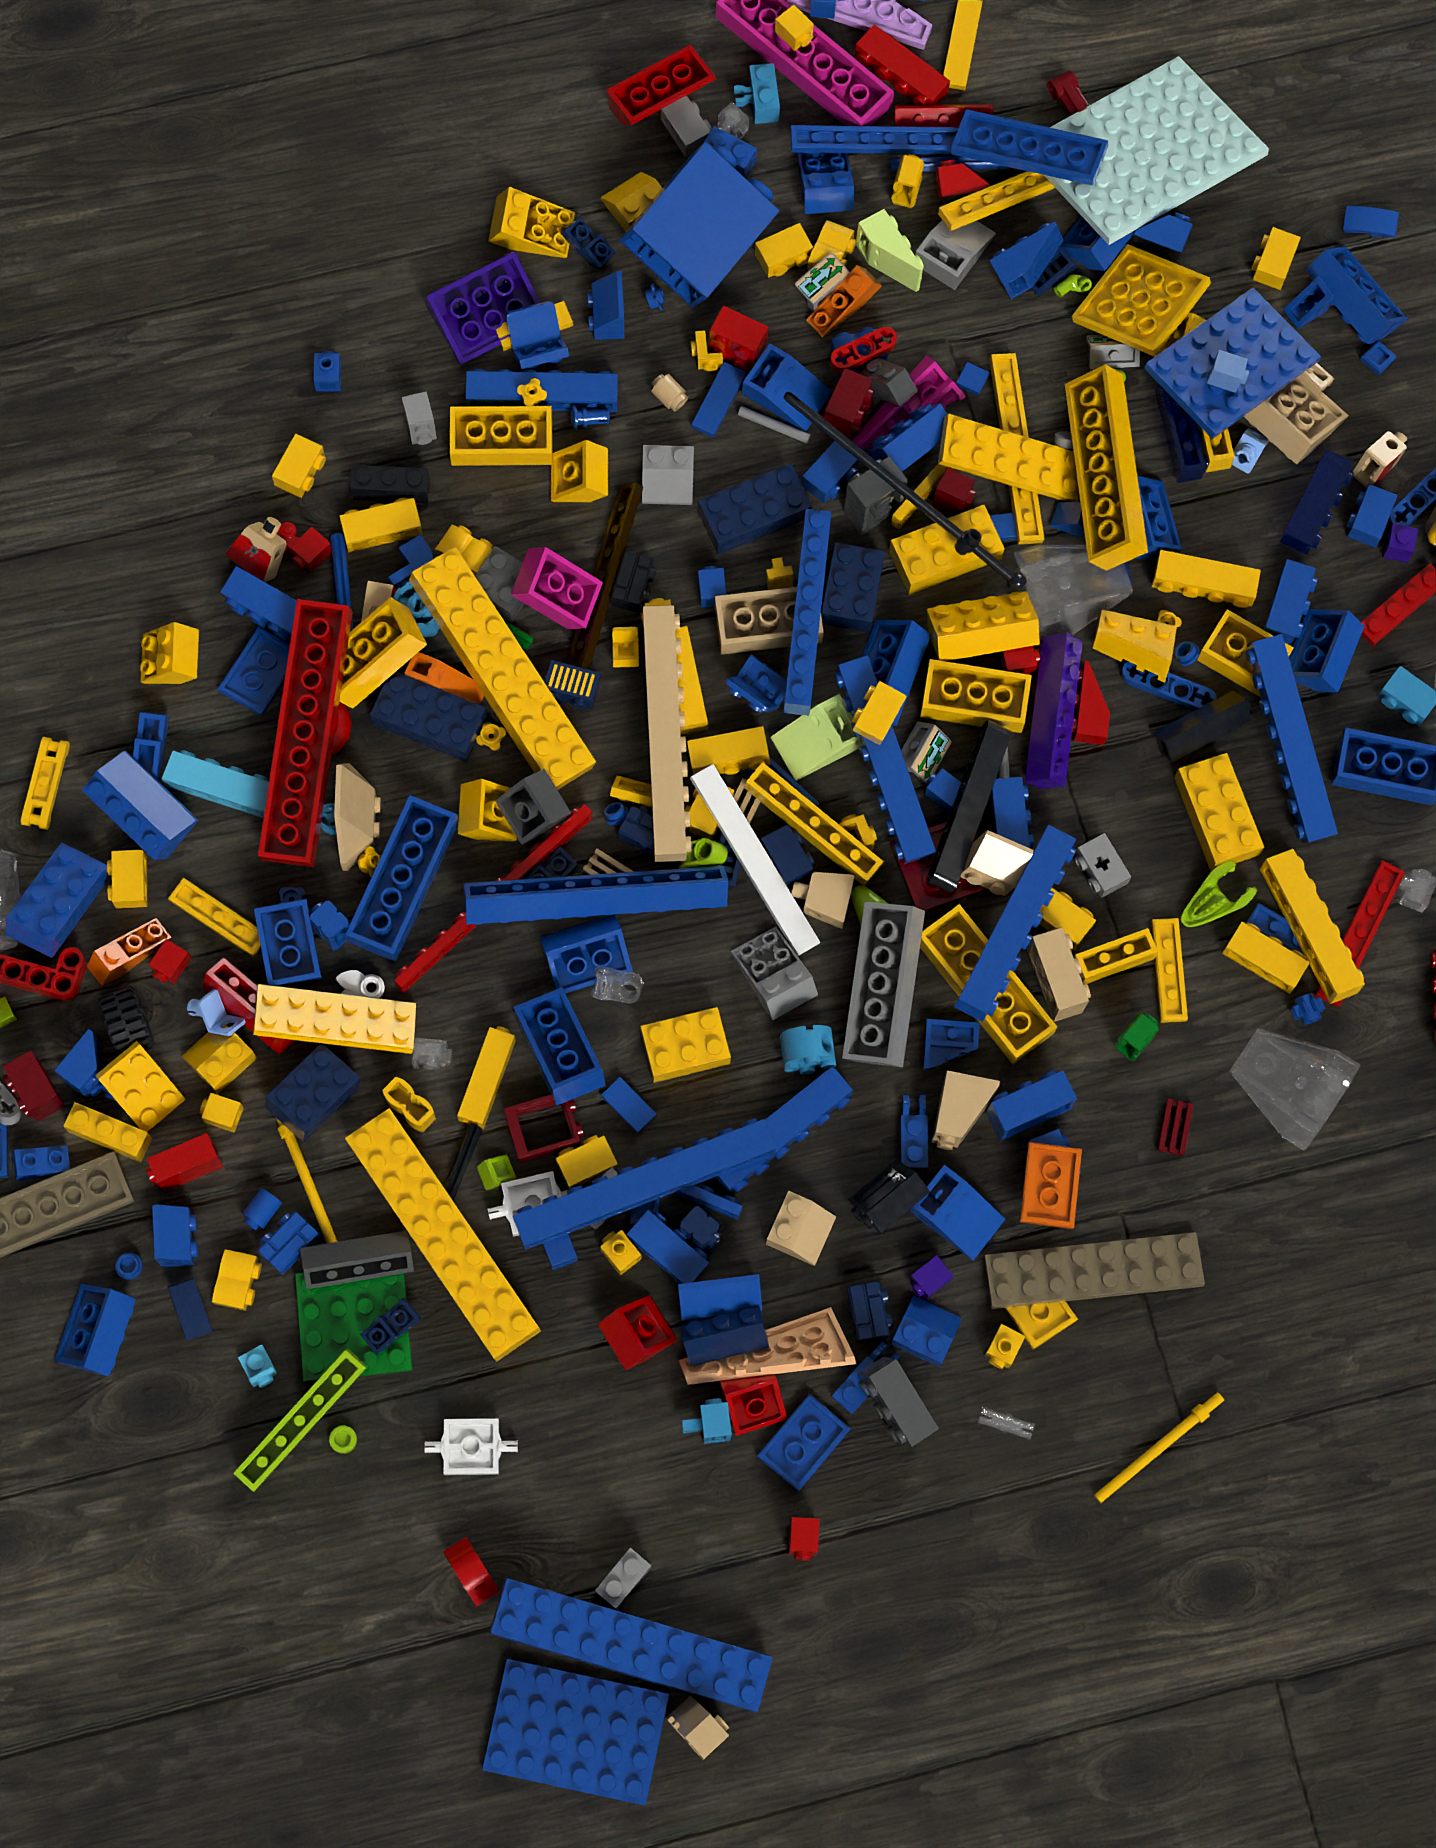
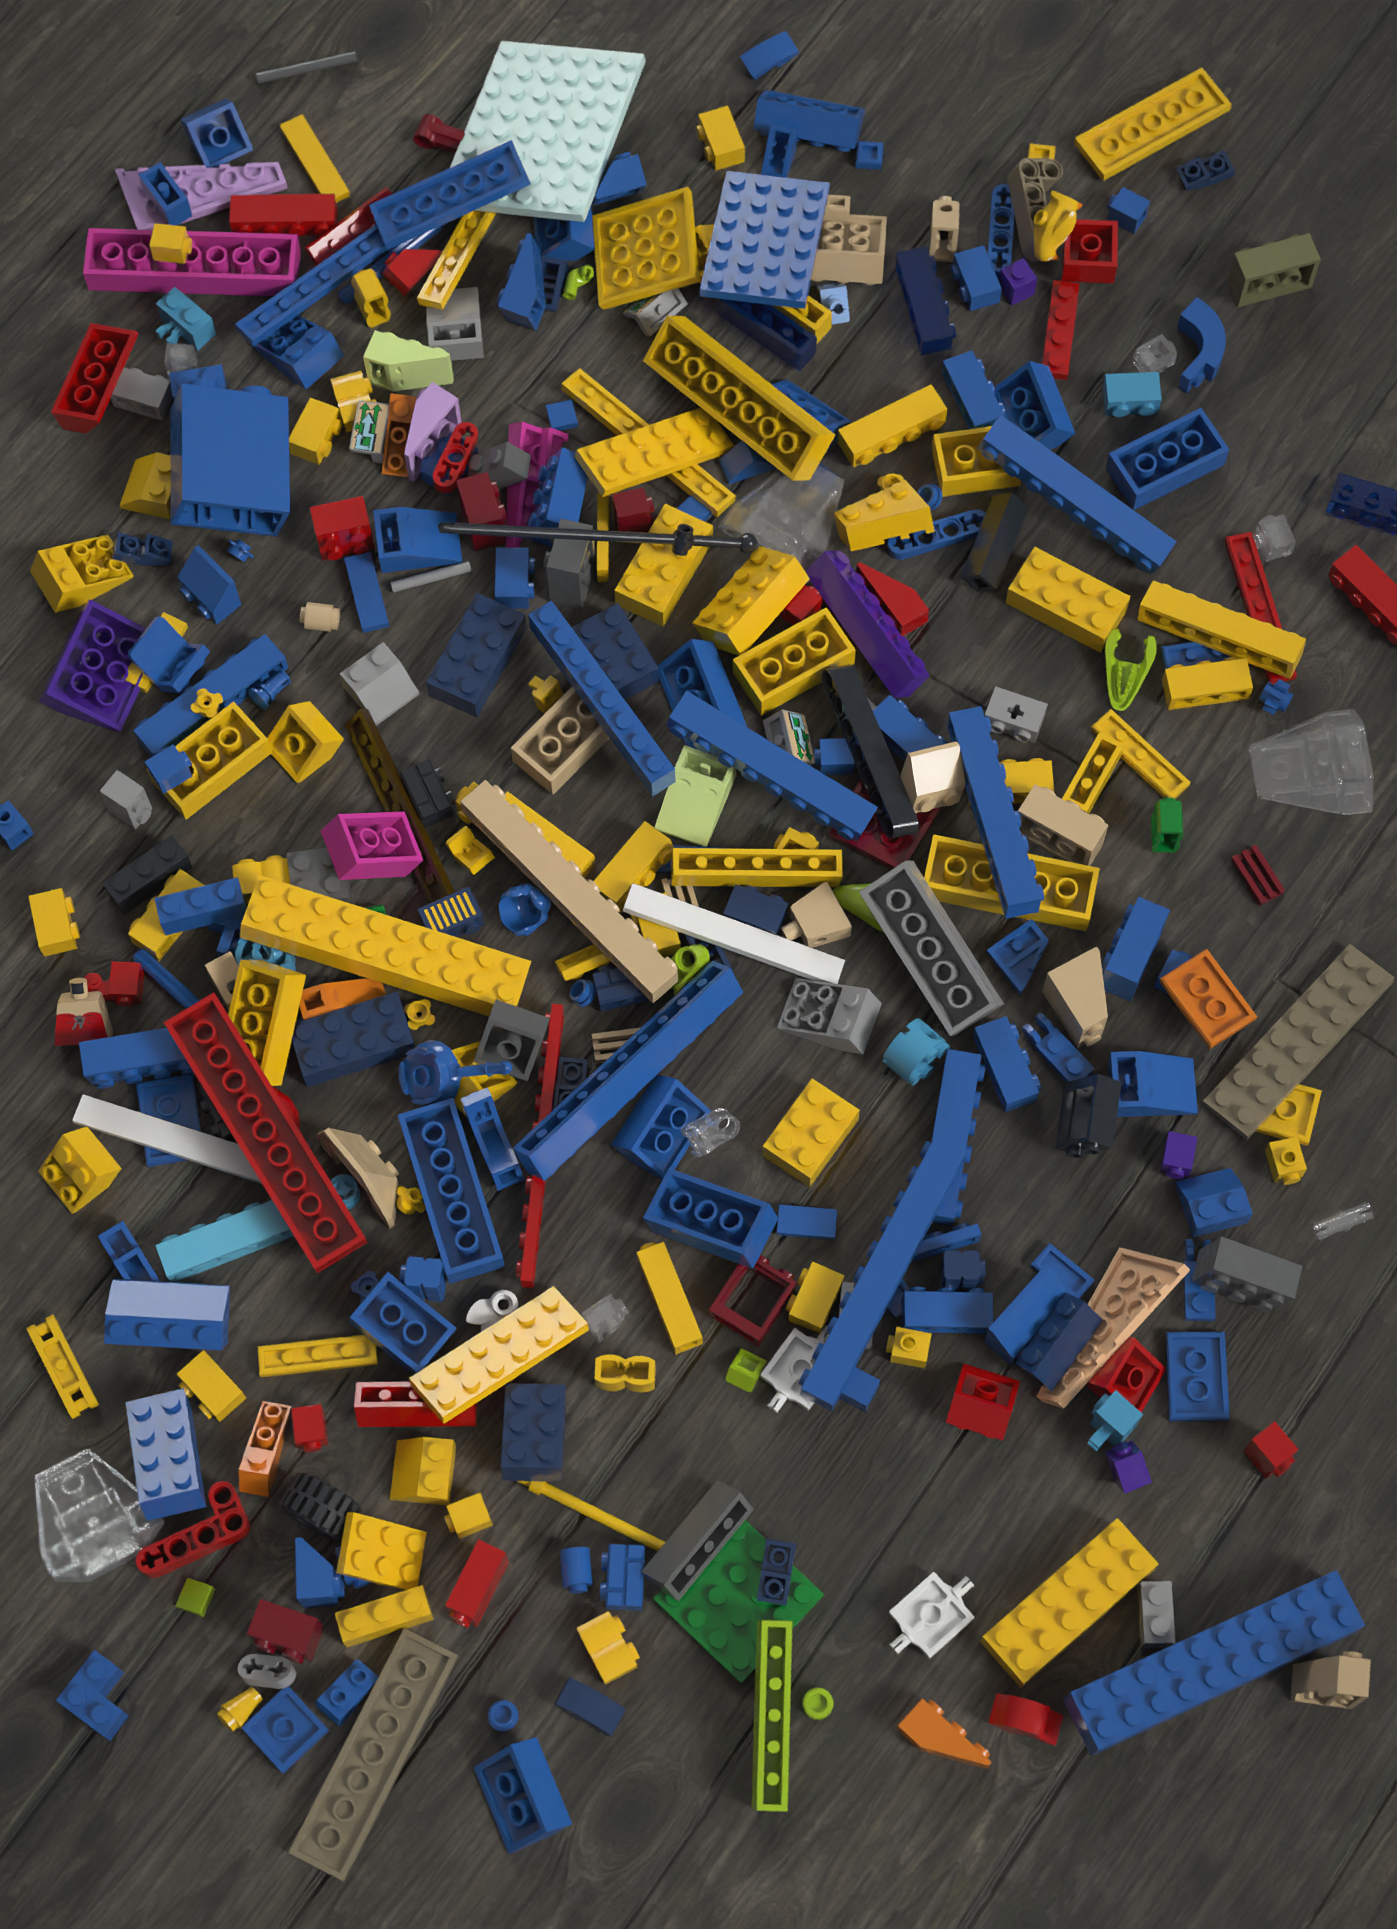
camera: 35 degrees left, 5 degrees down
blue slope [152,1205,199,1267] -> none
light blue bracket [187,989,246,1036] -> none
medium azure bracket [238,1345,278,1388] -> none
yellow brick [345,1108,541,1362] -> none
black axle [444,1123,482,1201] -> none
blue plate [482,1659,669,1806] -> none
yellow bracket [691,331,723,371] -> none
blue brick [698,566,727,608] -> none
blue bracket [725,655,787,713] -> none
tan slope [766,1191,836,1266] -> none
dark blue brick [847,1282,894,1343] -> none
yellow brick [852,681,907,745] -> none
light grey tile [1054,431,1073,449] -> none
medium blue brick [1207,350,1249,393] -> none
none -> white tile [72,1095,262,1184]
none -> blue brick [145,744,192,794]
none -> blue brick [155,877,247,935]
none -> blue piece [399,1040,513,1106]
none -> lavender slope [404,382,462,482]
none -> blue arch [461,1087,524,1191]
none -> blue hair [498,883,551,936]
none -> orange slope [897,1698,992,1769]
none -> blue brick [973,1016,1041,1112]
none -> yellow brick [980,1518,1158,1688]
none -> blue tile [1030,1243,1095,1299]
none -> dark purple brick [1105,1441,1152,1494]

